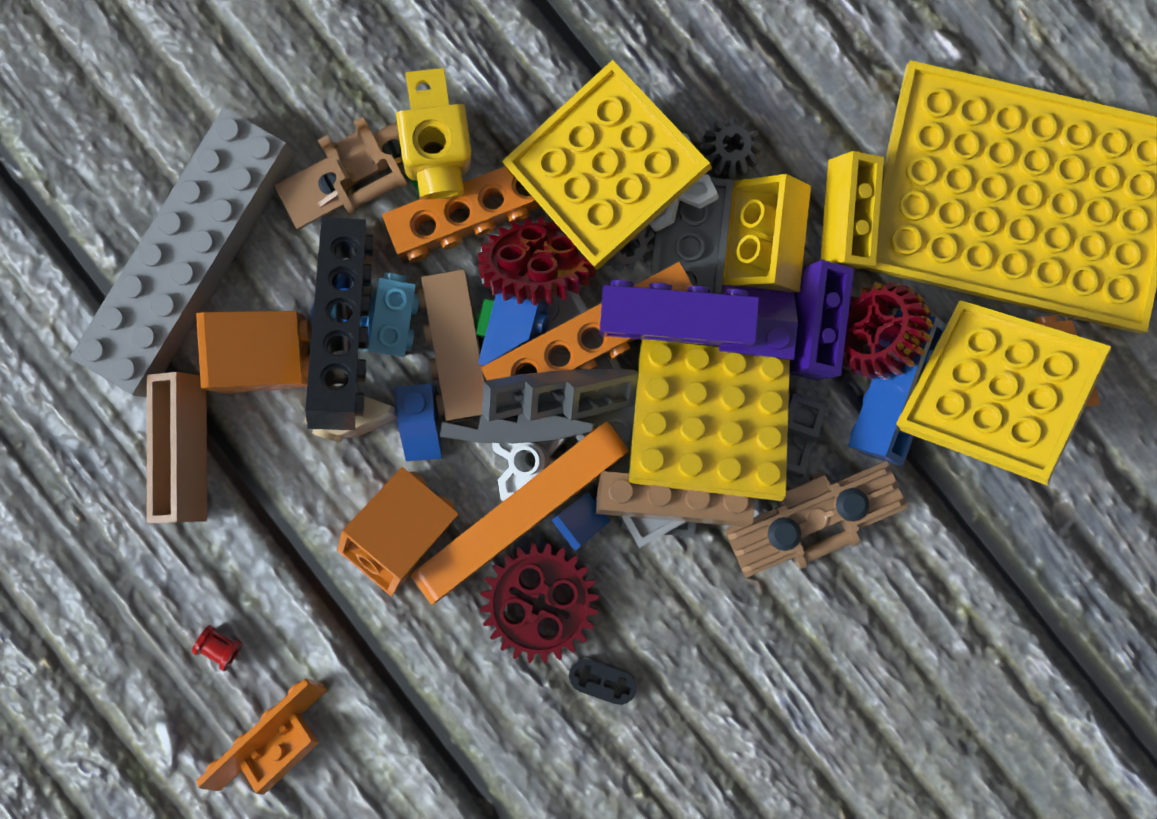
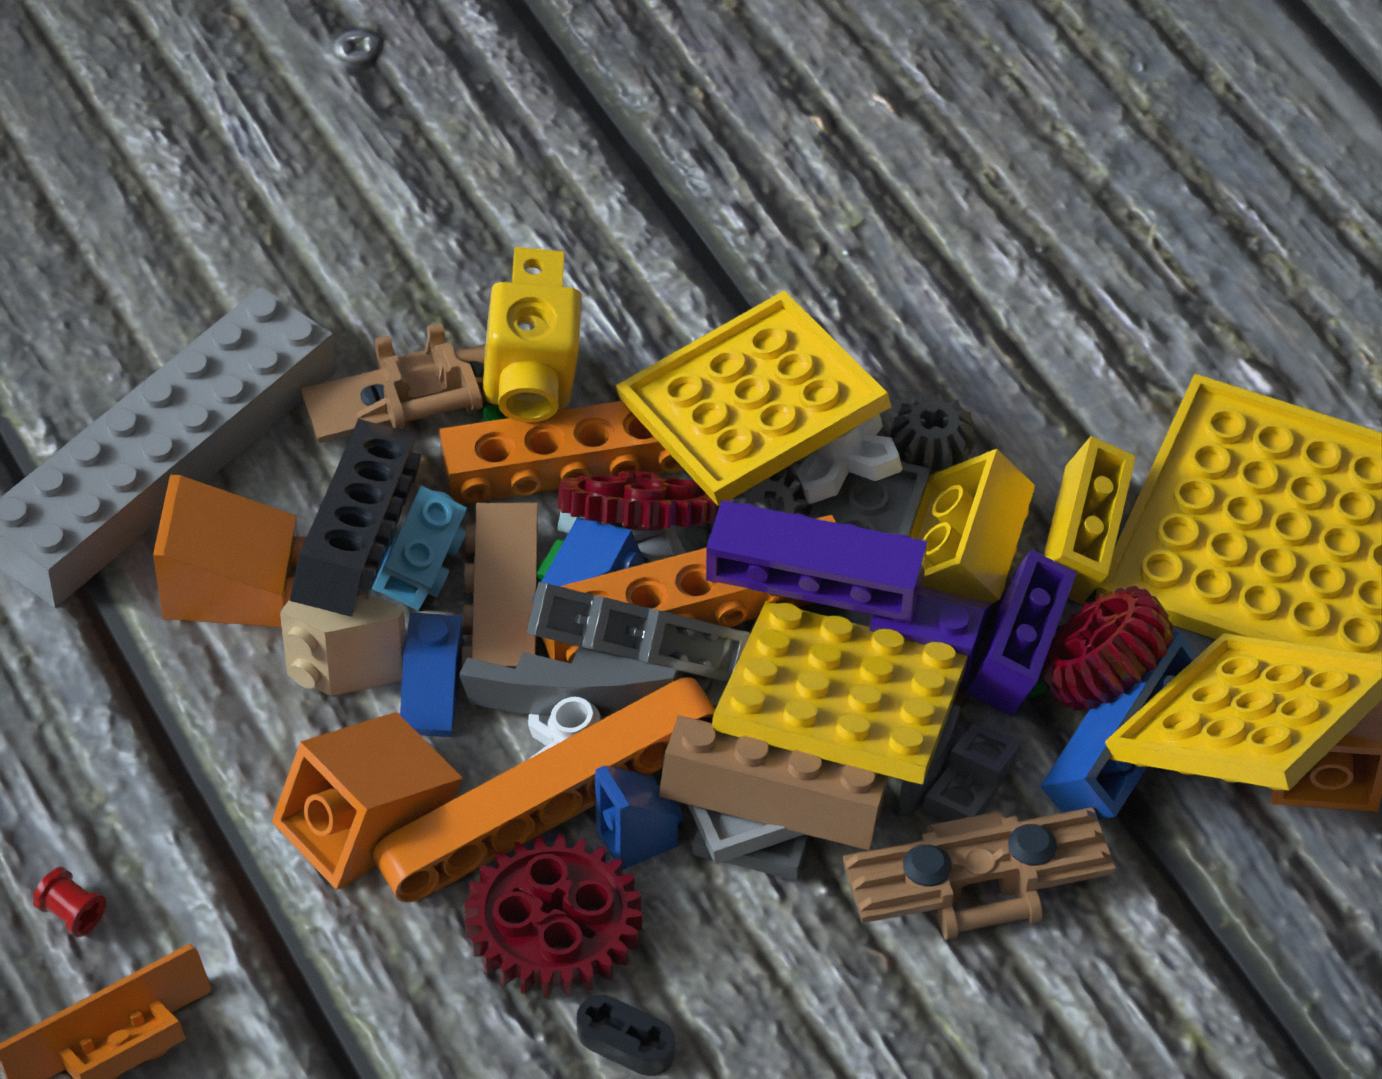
camera: 10 degrees right, 35 degrees down
medium nougat brick [147,372,207,524] -> none

